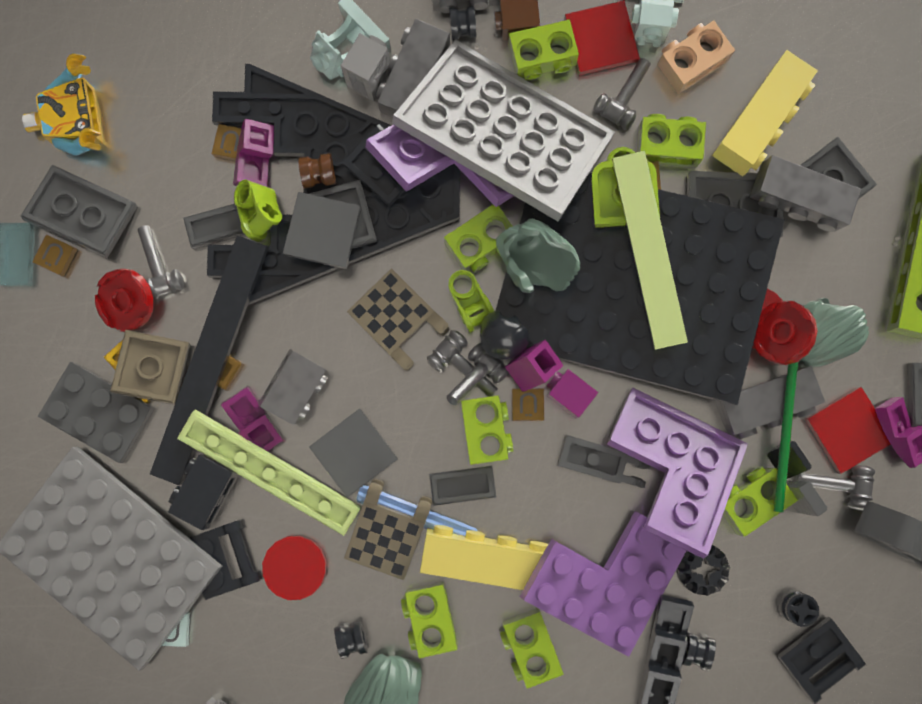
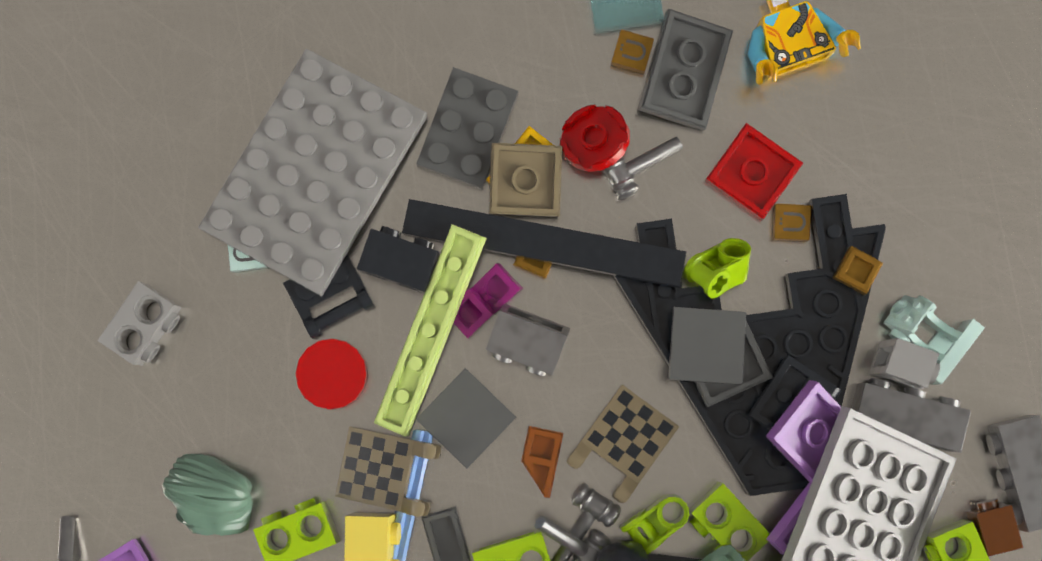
camera: 80 degrees right, 0 degrees up
dark grey tile [183,203,245,249] -> none
magenta slope [233,119,274,187] -> none
reddish brown wheel [298,153,336,189] -> none
black wheel [334,621,368,659] -> none
black wheel [449,6,477,40] -> none
none -> dark orange tile [521,426,564,498]
none -> red tile [705,123,803,221]
none -> pearl gold tile [833,246,883,295]

